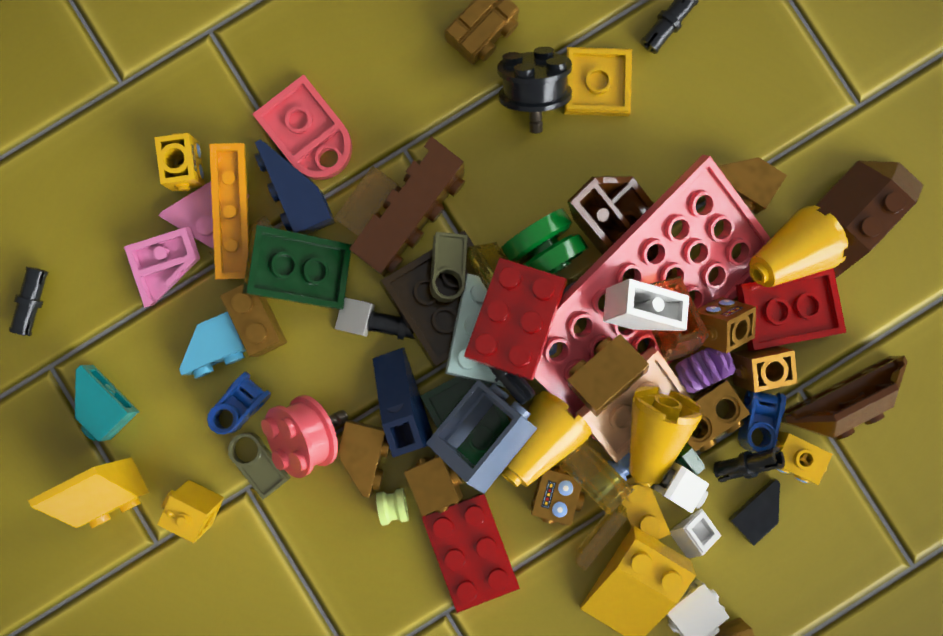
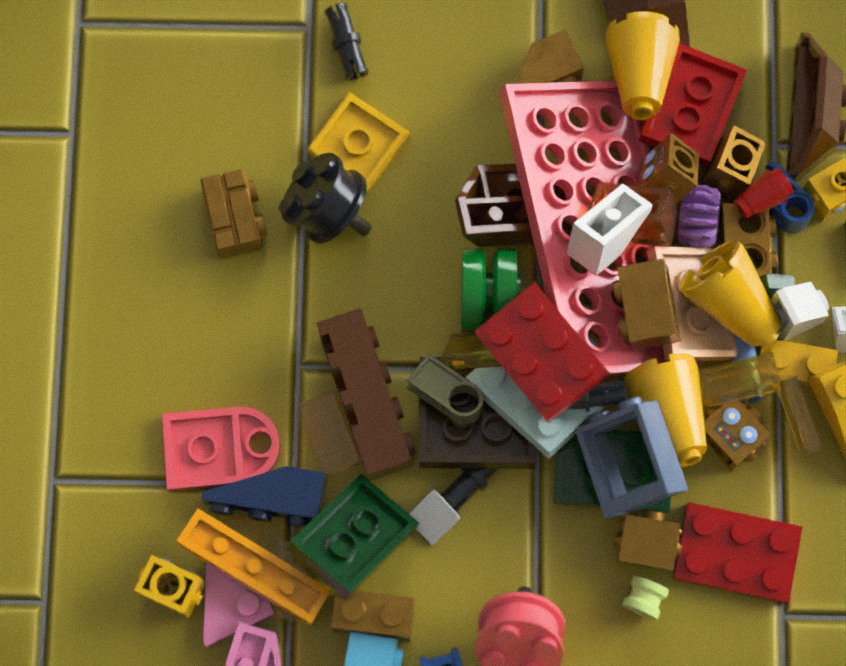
camera: 55 degrees left, 10 degrees down
pearl gold slope [338,420,390,498] -> none
dark blue slope [373,348,433,457] -> none
black pin [713,446,785,483] -> none
none -> red cone [734,168,794,219]

